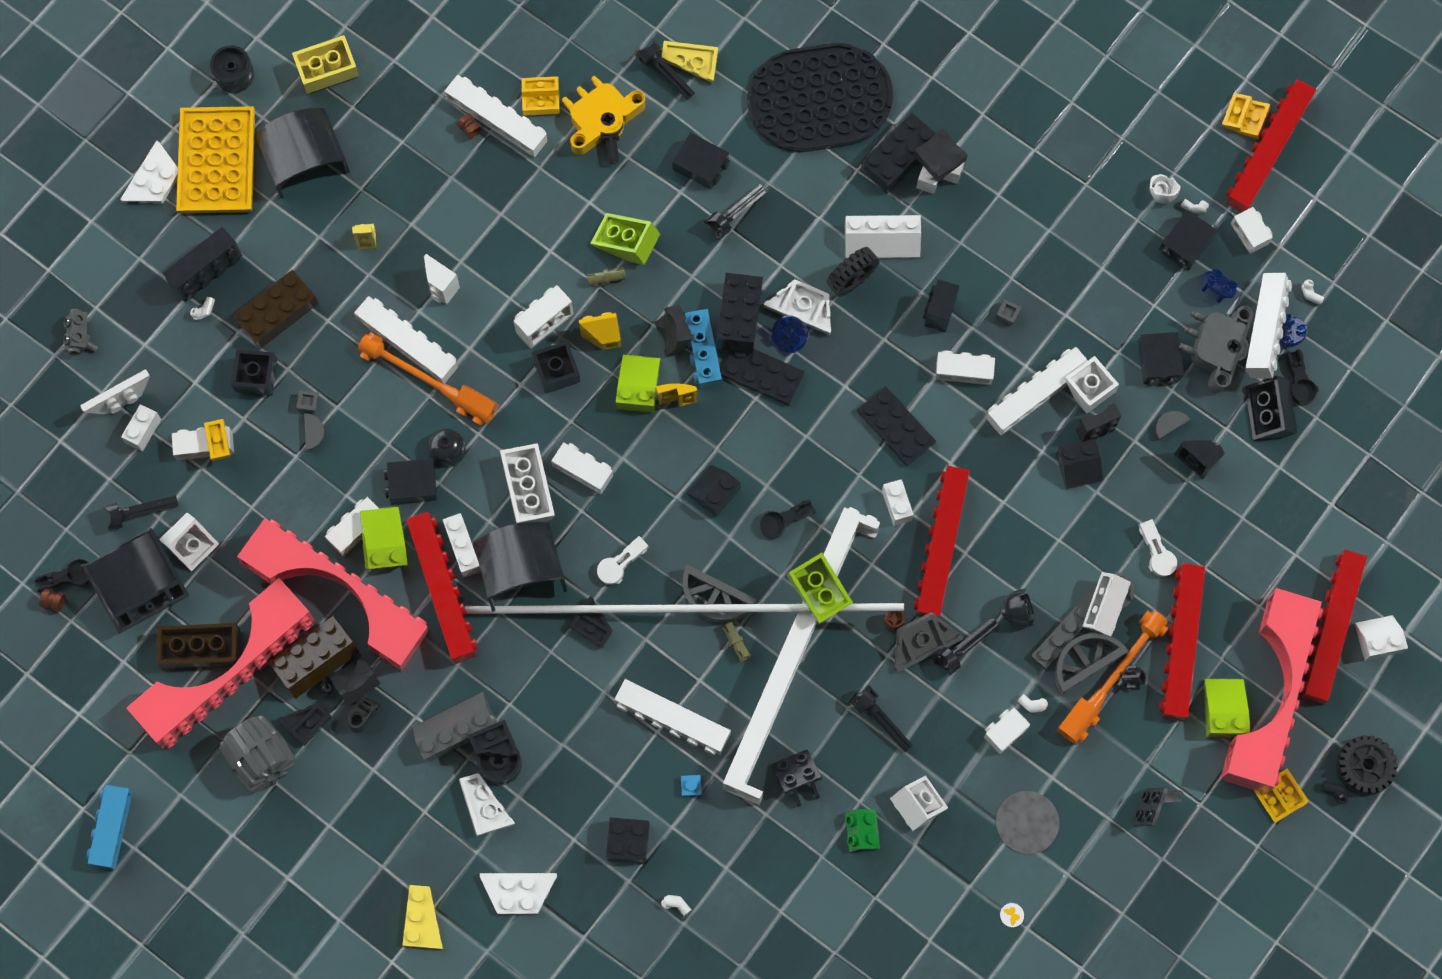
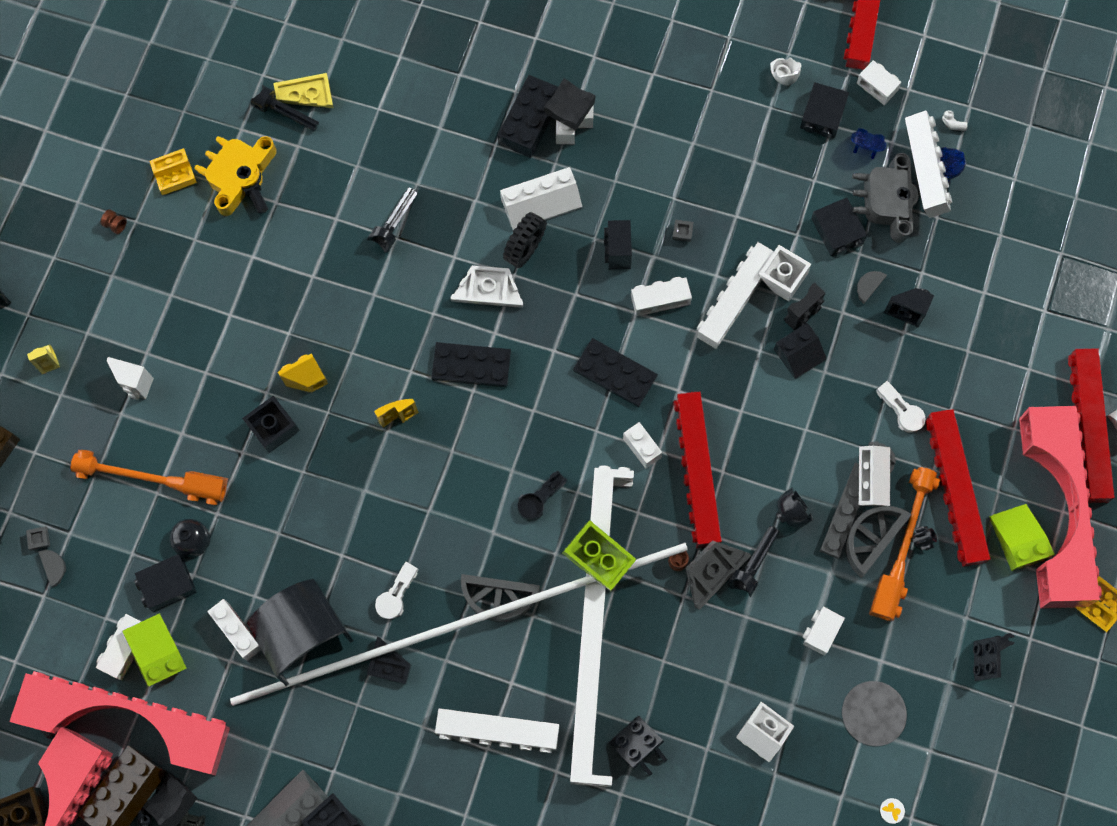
camera: 15 degrees left, 0 degrees up
white brick [354,296,458,384] -> none
red brick [406,512,478,664] -> none
white brick [444,75,547,158] -> none
white brick [500,443,555,523] -> none
white brick [514,285,574,349] -> none
white brick [551,442,613,494] -> none
olive pin [587,267,626,286] -> none
lime slope [590,213,660,265] -> none
lime slope [616,355,660,413] -> none
black brick [655,305,692,357] -> none
black brick [672,132,730,189] -> none
dark azure plate [681,775,702,797] -> none
dark azure brick [685,309,722,389] -> none
black slope [687,465,741,517] -> none
black brick [716,273,763,353] -> none
olive pin [722,622,751,662] -> none
black tile [747,43,893,152] -> none
clear blue plate [771,315,809,353] -> none
green bracket [845,809,880,852] -> none
black piece [850,685,913,752] -> none
white arm [1018,694,1048,713] -> none
white arm [1180,199,1209,215] -> none
black slope [1245,376,1298,441] -> none
black piece [1286,349,1319,406] -> none

